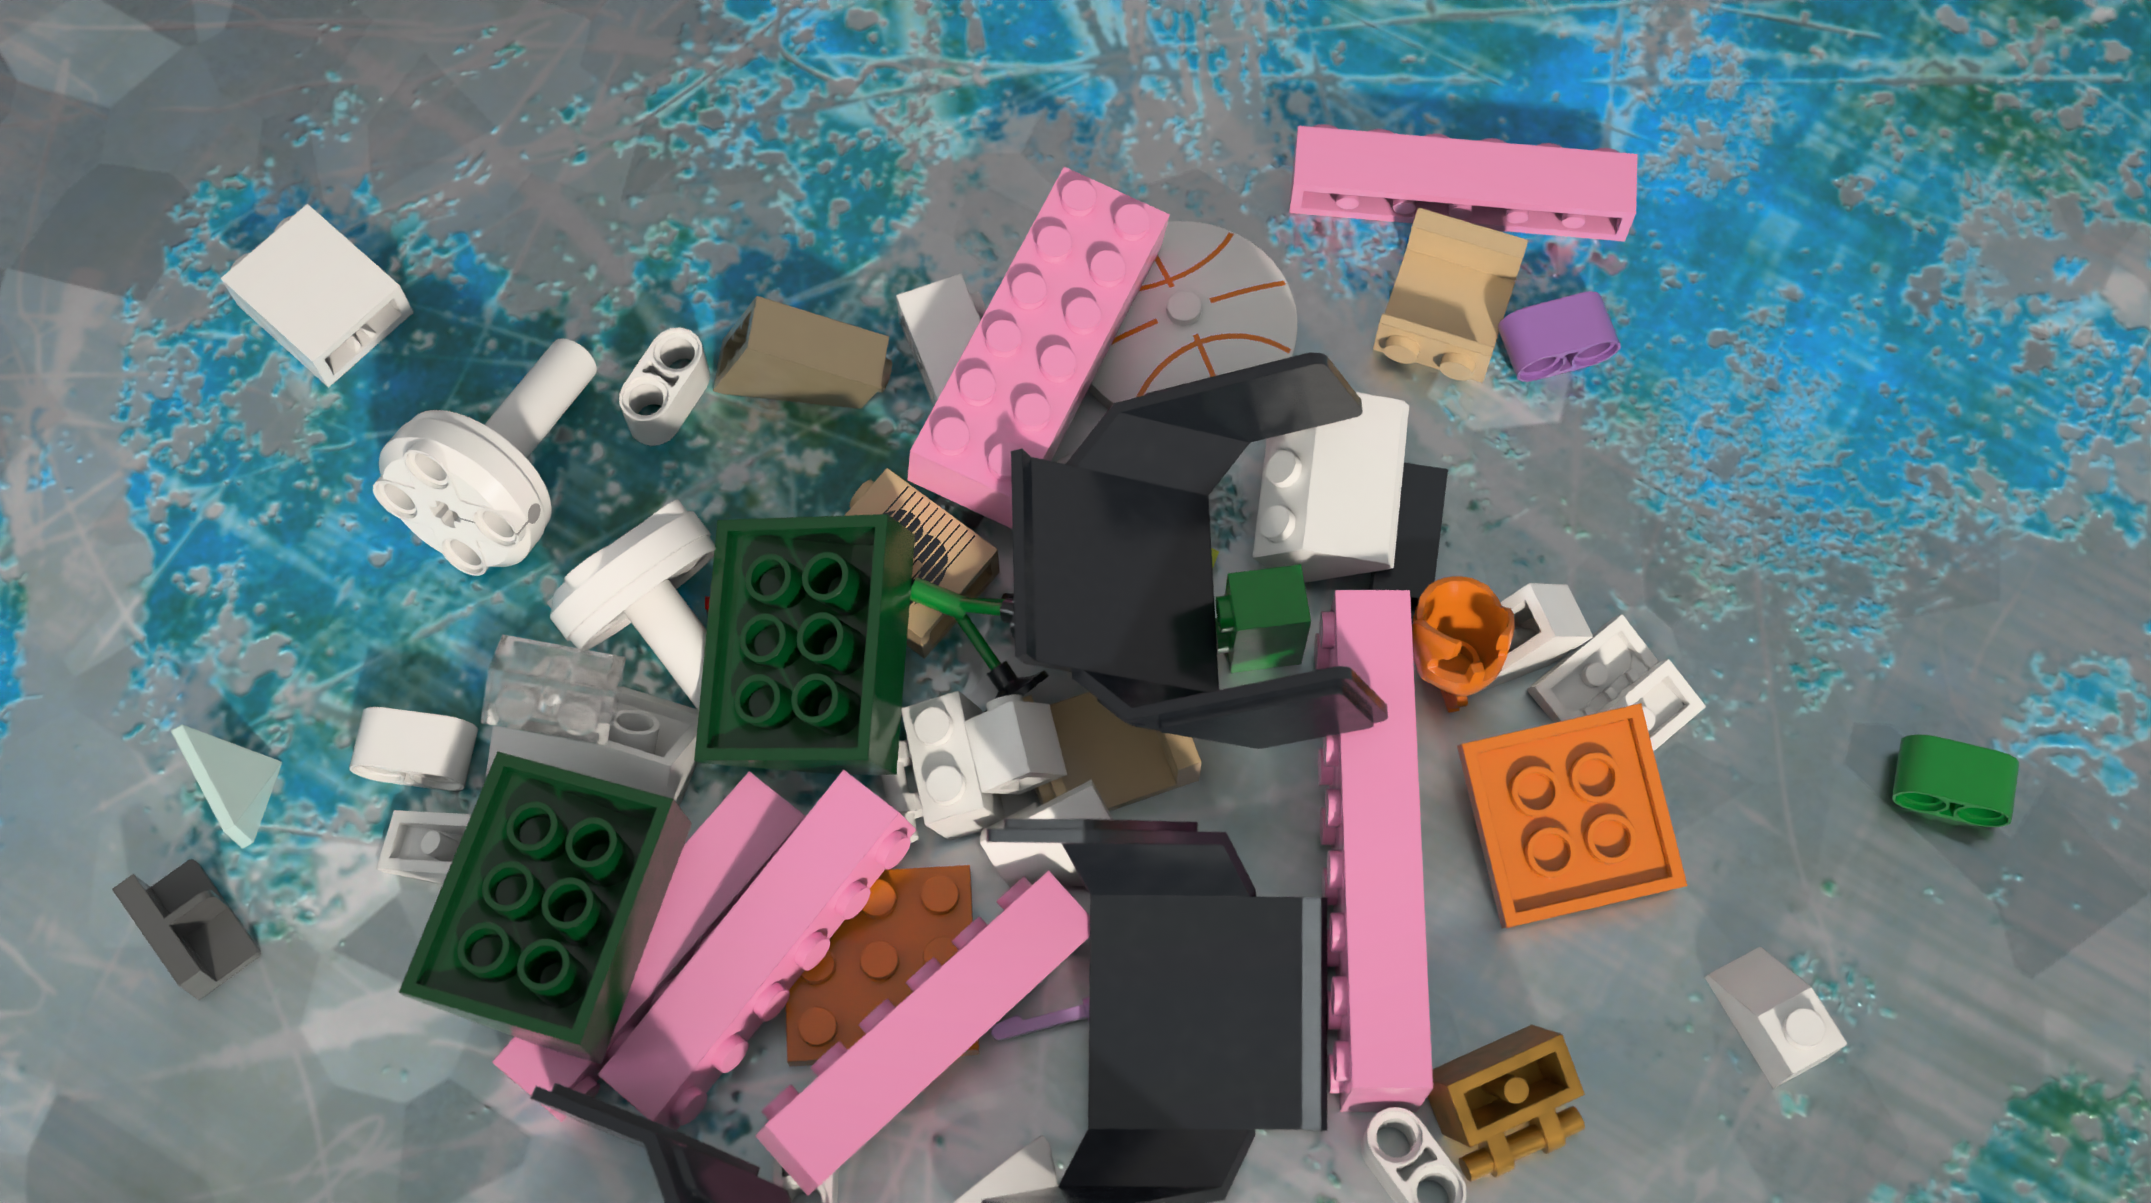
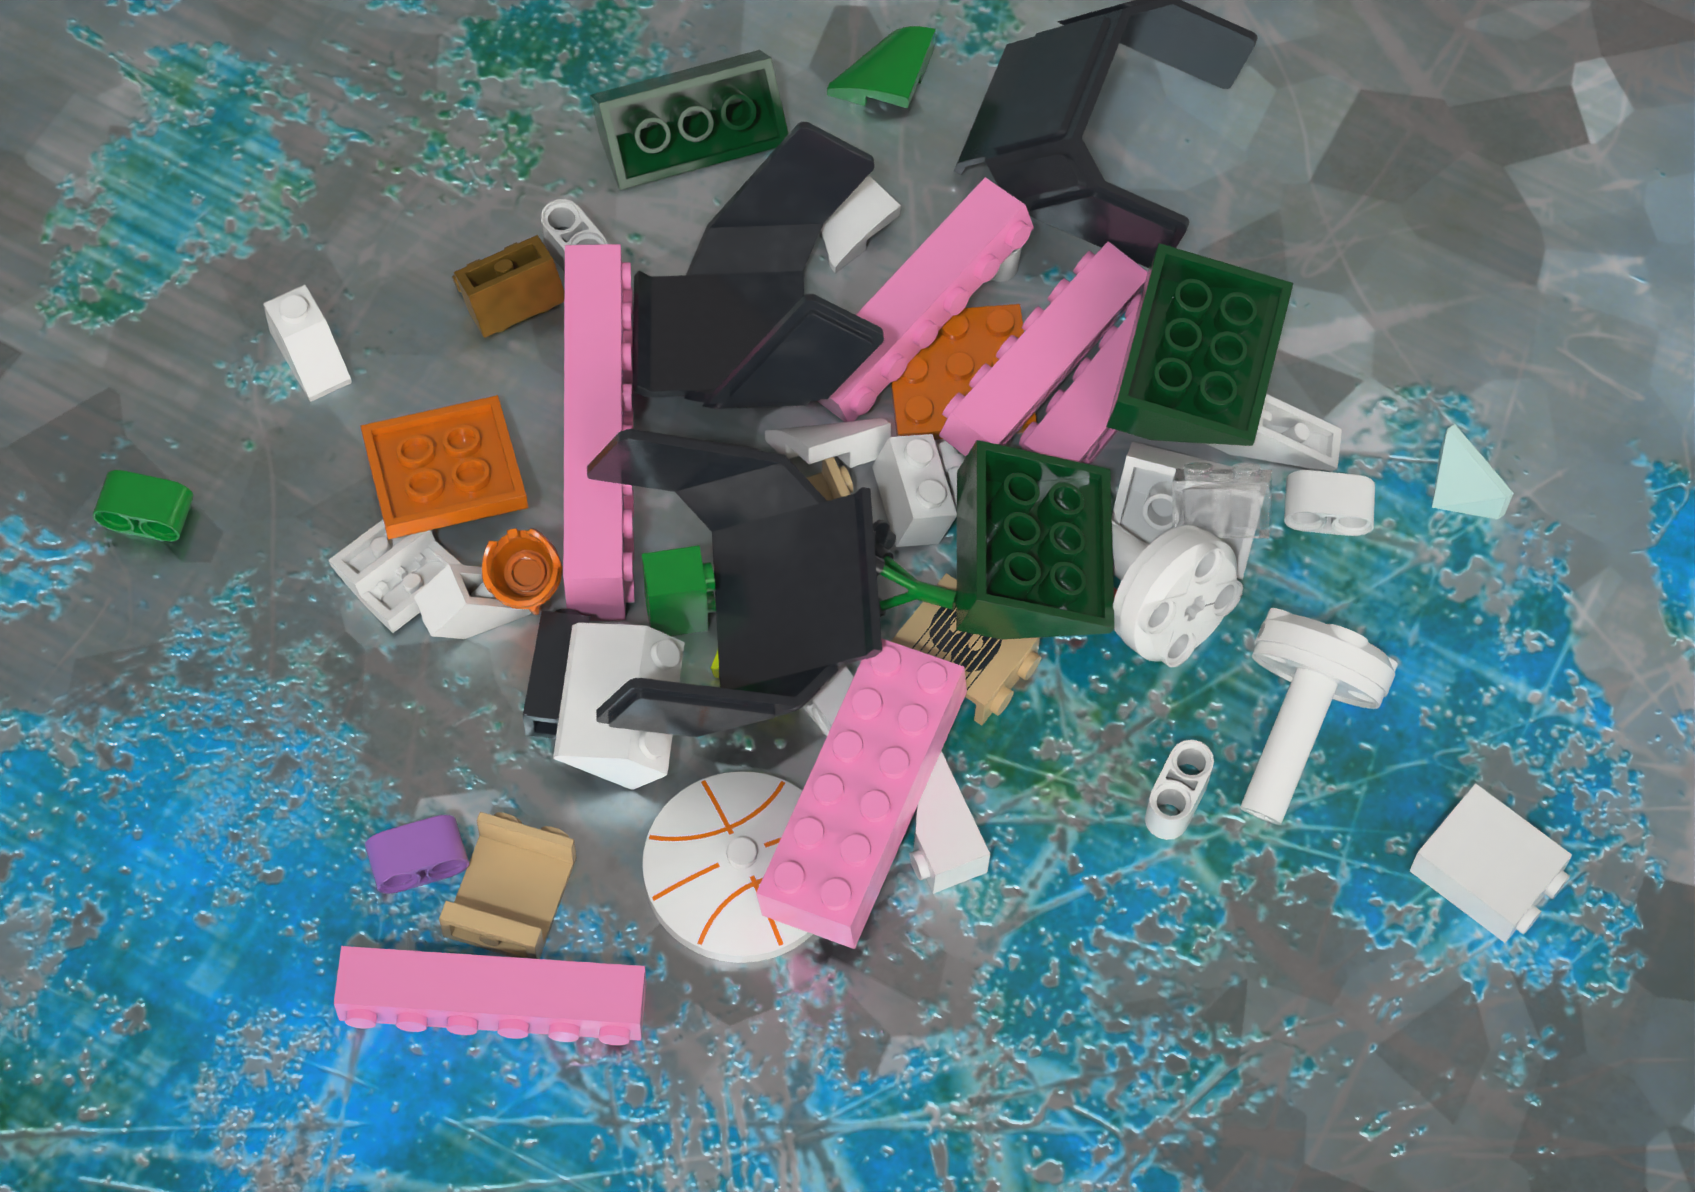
camera: 175 degrees right, 5 degrees down
dark grey panel [112,859,261,1000] -> none
dark tan slope [713,296,892,409] -> none
white brick [964,694,1067,795] -> none

